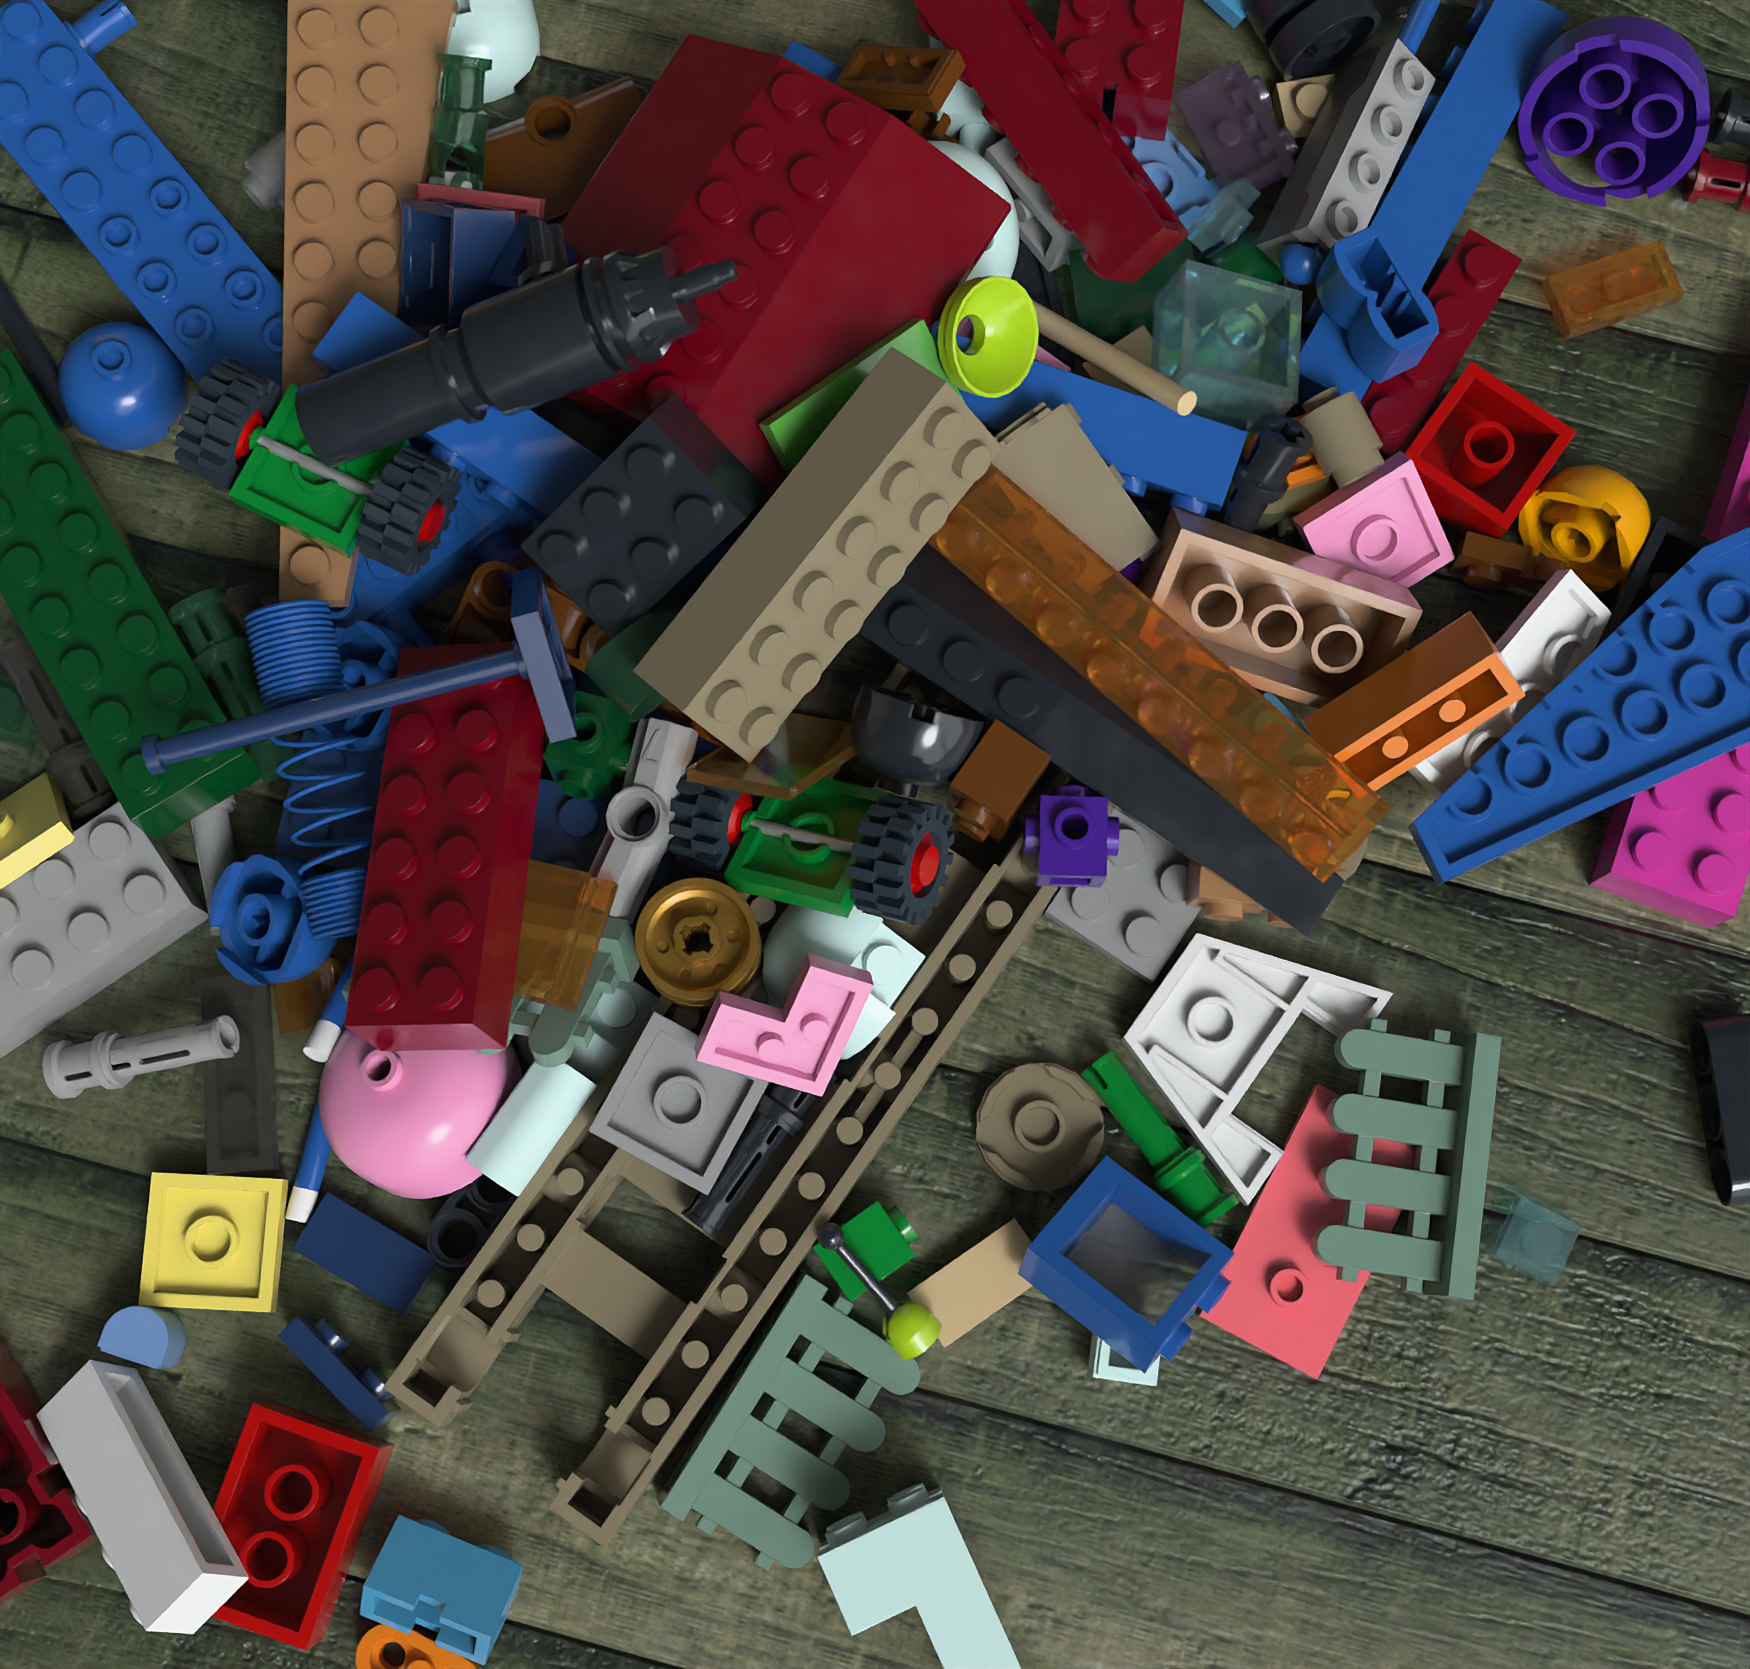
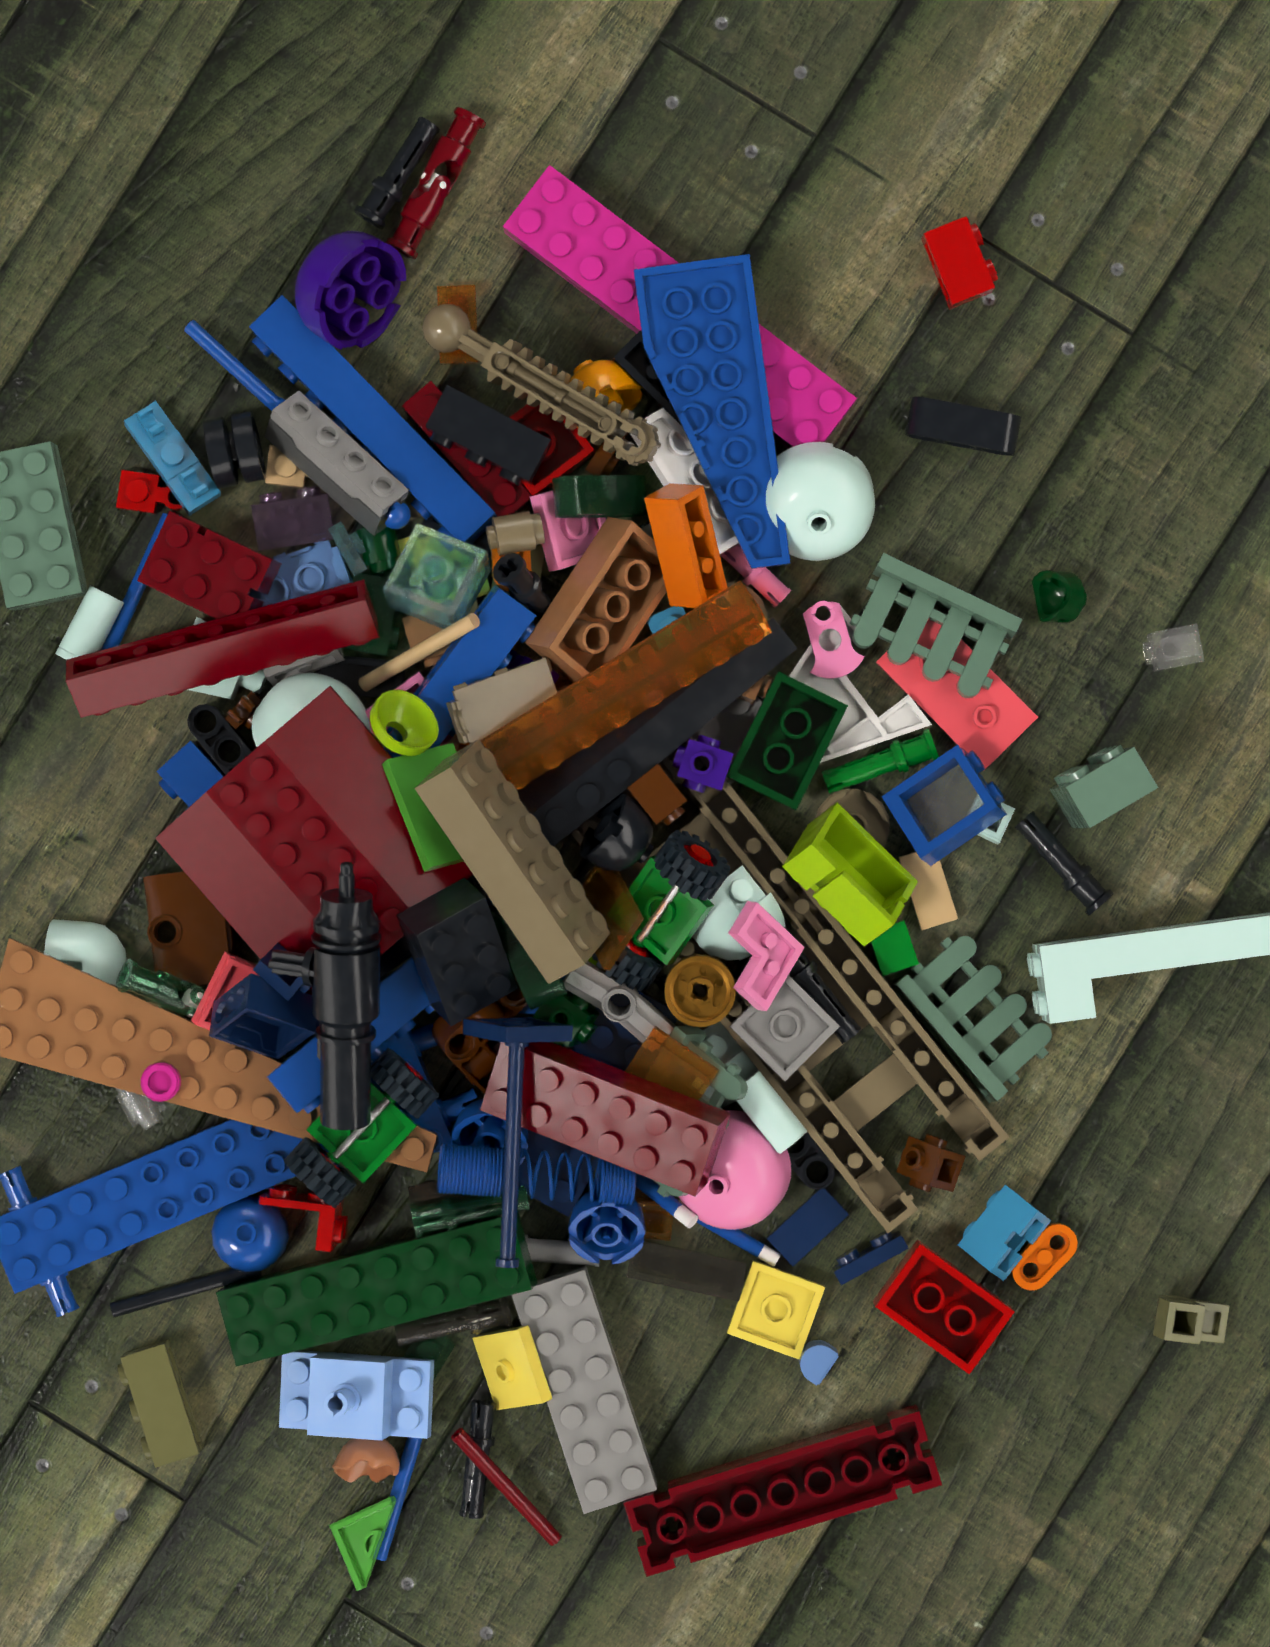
camera: 65 degrees left, 10 degrees up
white brick [36,1360,249,1634] -> none
light grey pin [42,1015,240,1099] -> none
hinge [817,1223,942,1360] -> none
reddish brown plate [834,44,966,113] -> none
blue brick [1315,225,1439,384] -> none
clear light blue plate [1489,1197,1582,1286] -> none
none -> dark pink tile [141,1062,181,1102]
none -> red bracket [259,1184,348,1252]
none -> dark tan gear [422,304,661,466]
none -> black brick [425,385,552,486]
none -> clear green beam [552,475,648,518]
none -> bright pink pin [720,544,791,608]
none -> dark green brick [726,671,848,811]
none -> light aqua cylinder [766,442,875,561]
none -> lime piece [782,802,918,946]
none -> bright pink piece [802,601,865,679]
none -> reddish brown brick [896,1133,966,1192]
none -> black pin [1014,811,1114,916]
none -> dark green piece [1032,570,1087,624]
none -> sand green brick [1049,744,1158,828]
none -> clear brick [1143,624,1205,672]

